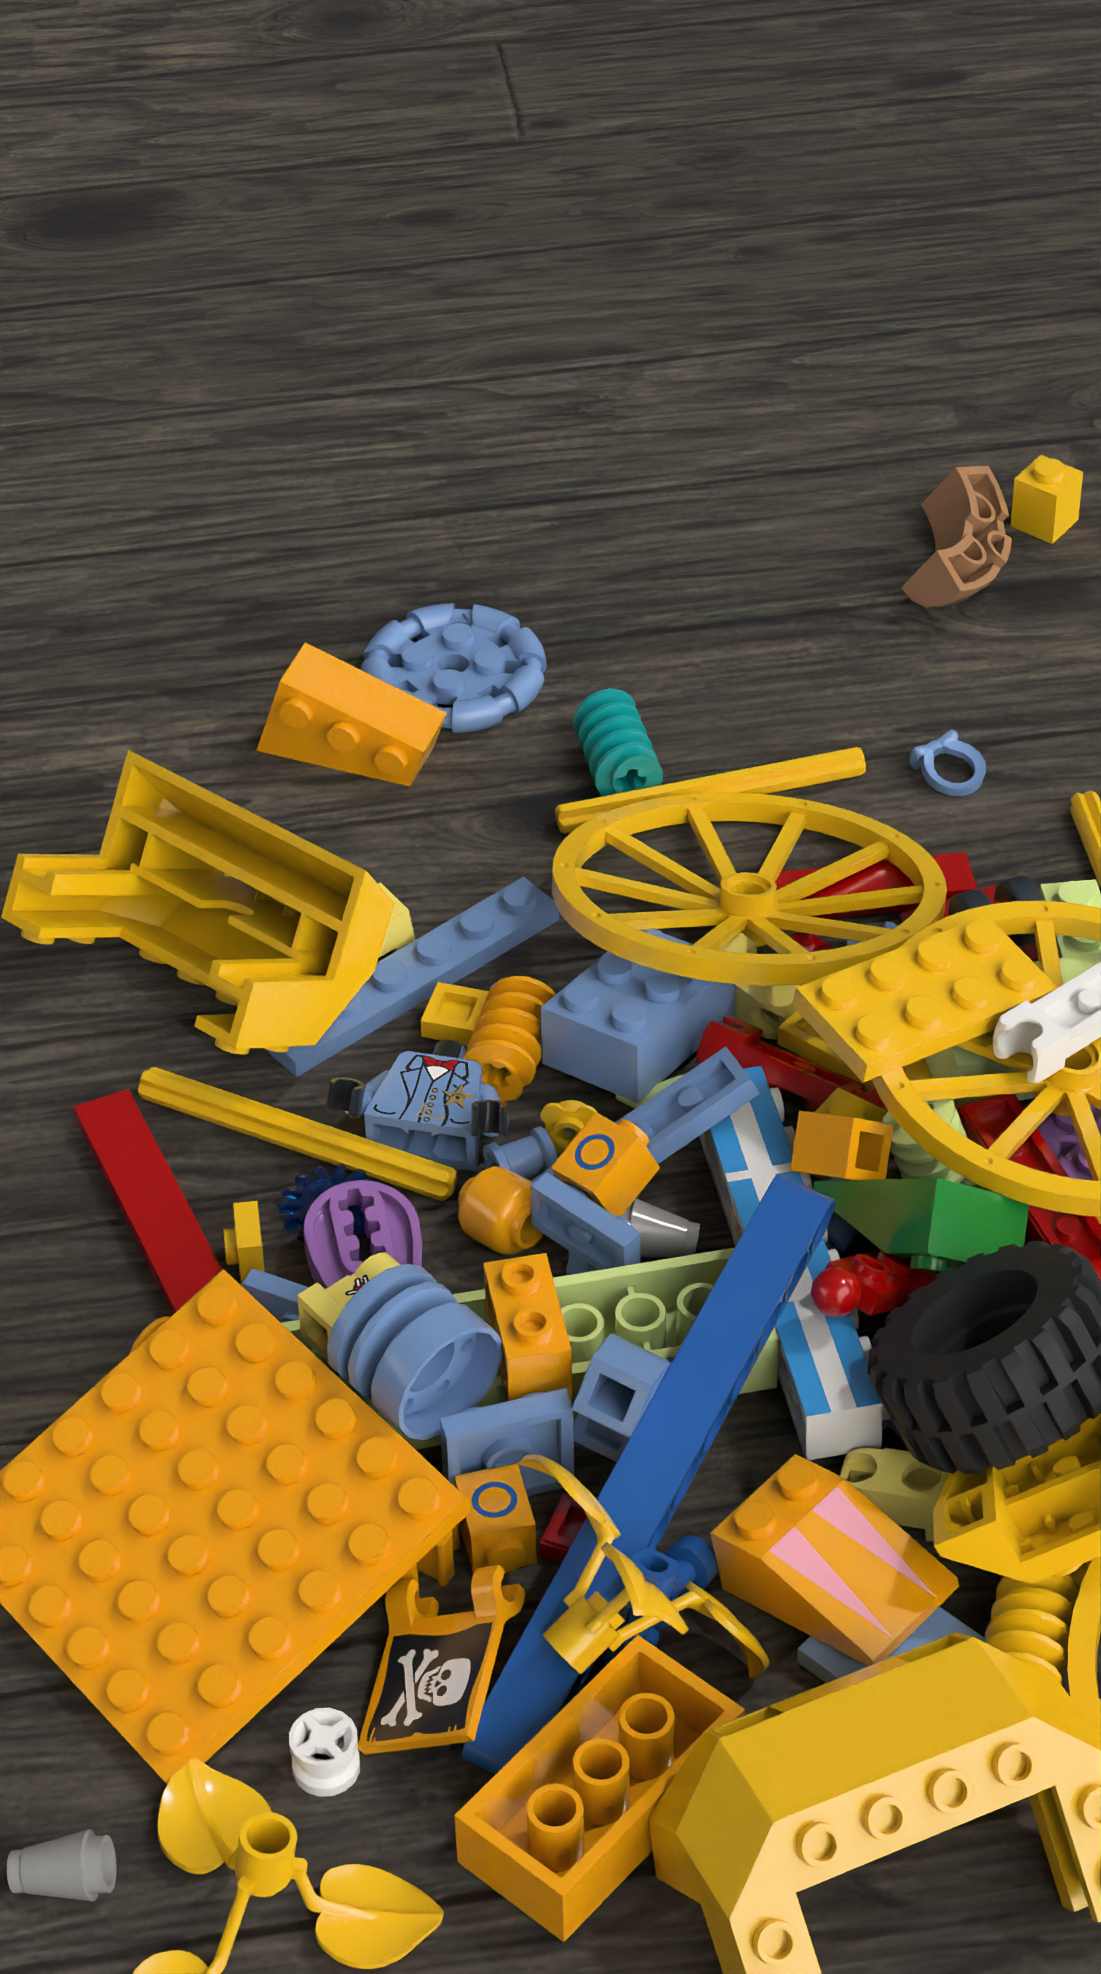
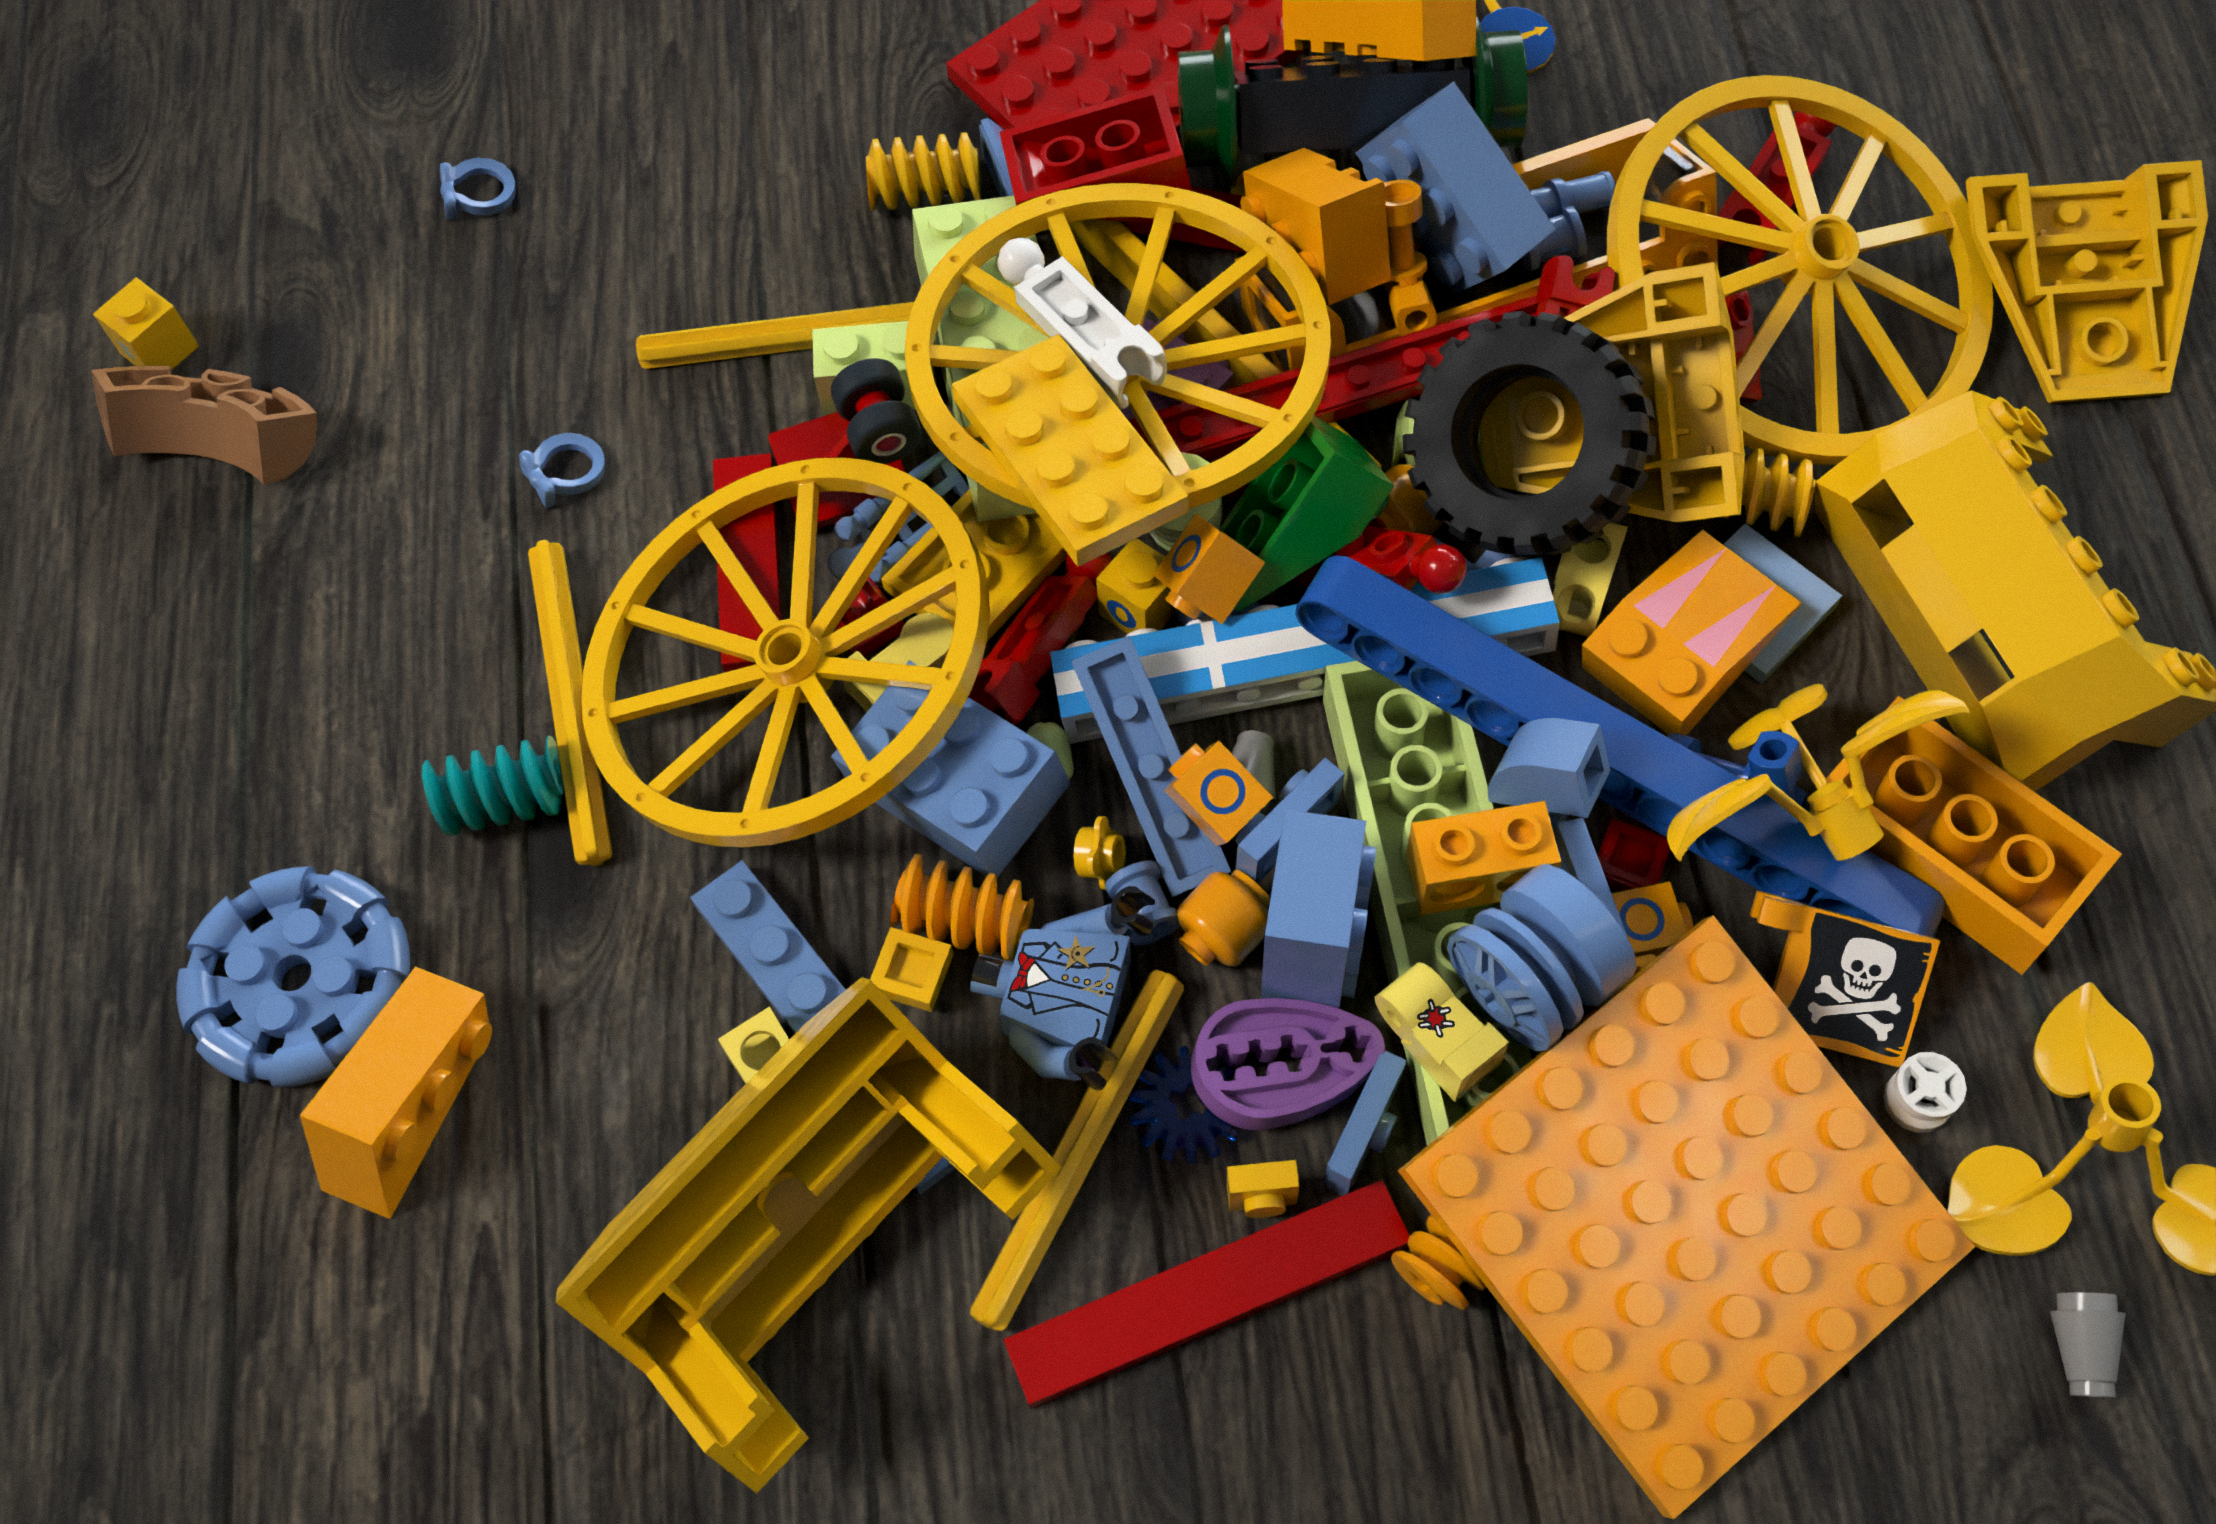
camera: 85 degrees left, 20 degrees up
none -> medium blue brick [1260,809,1377,1008]

